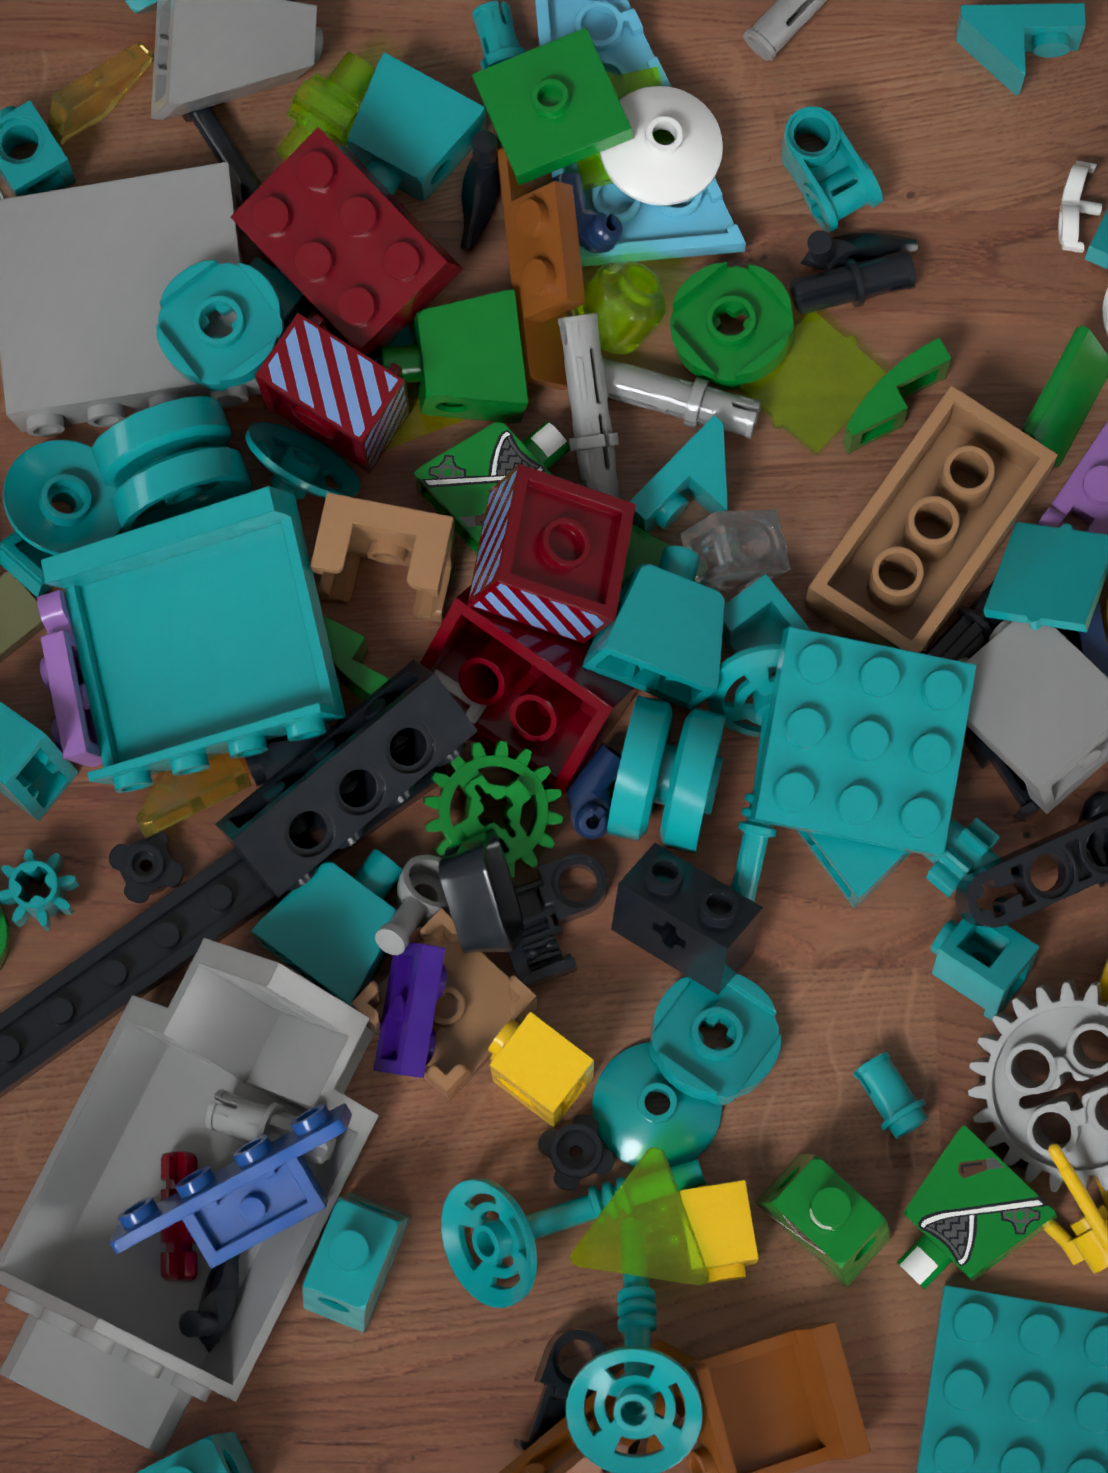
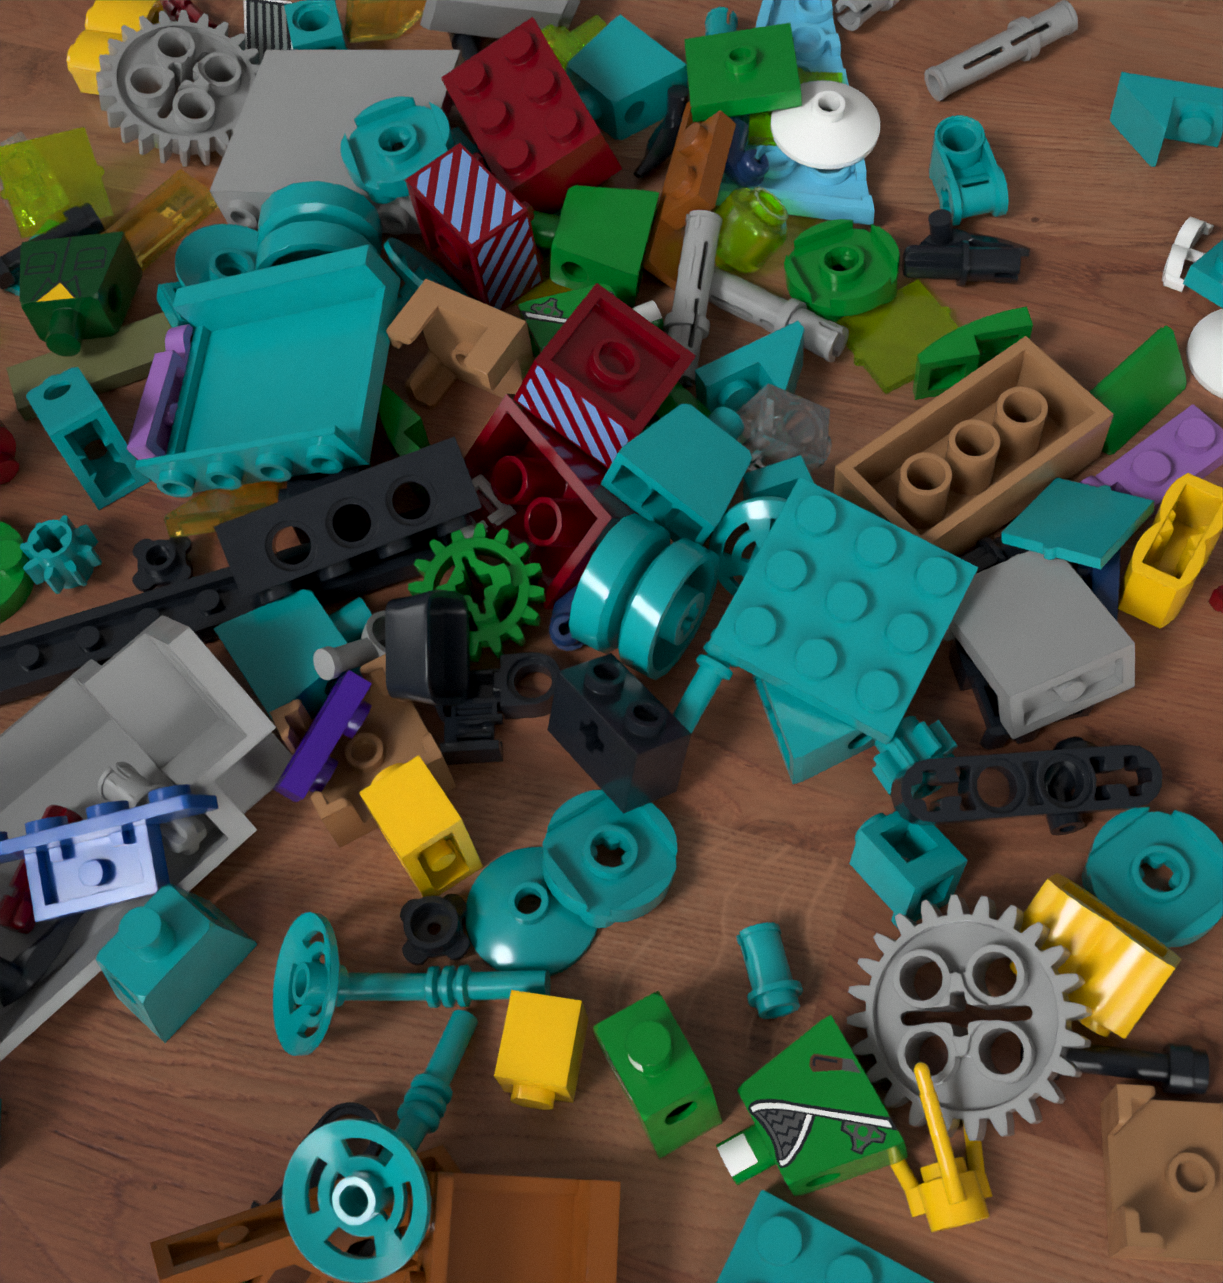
camera: 25 degrees right, 15 degrees down
clear neon green piece [570,1147,709,1286] -> none

